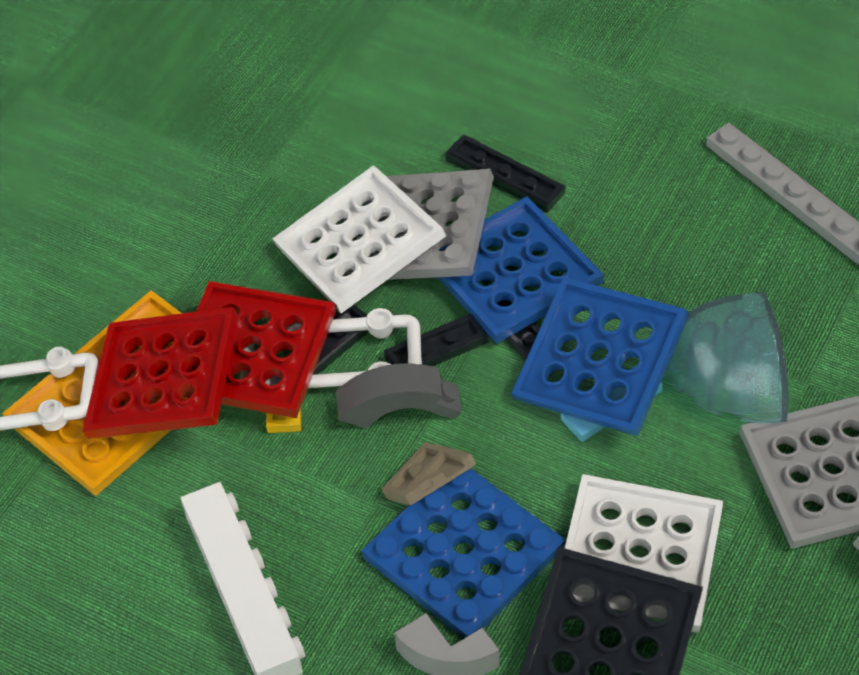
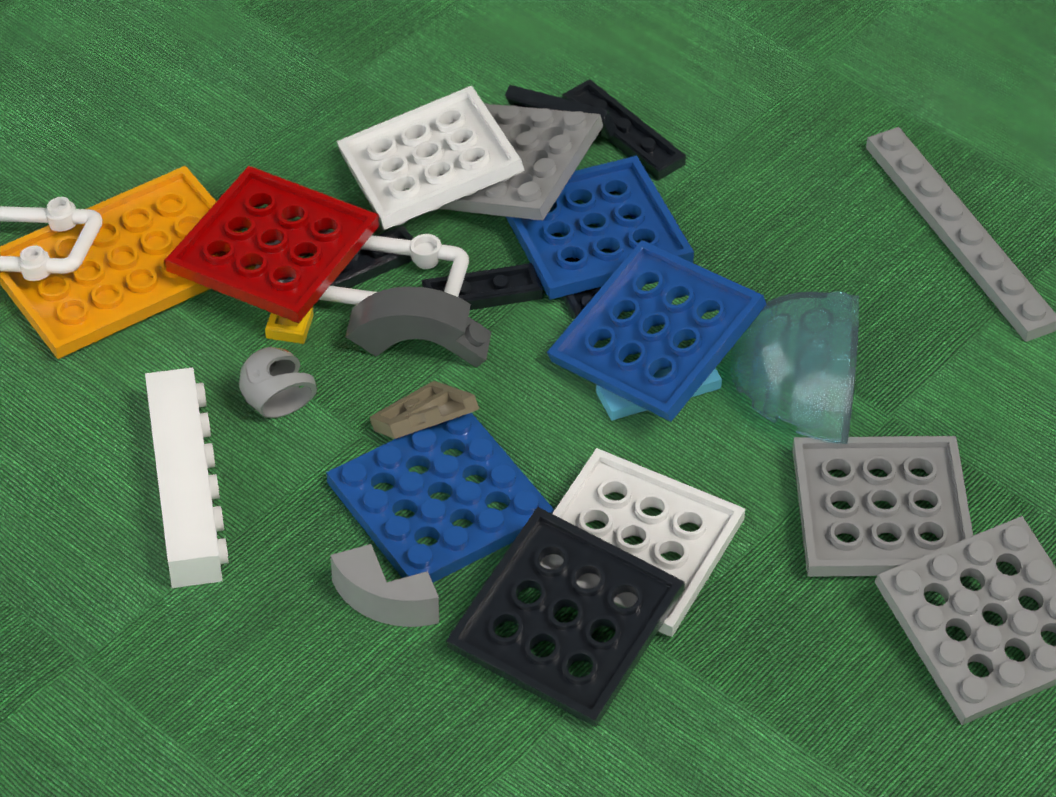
camera: 10 degrees right, 5 degrees down
red piece [82,307,238,439] -> none
none -> light grey helmet [239,347,317,418]
none -> black tile [505,85,616,139]

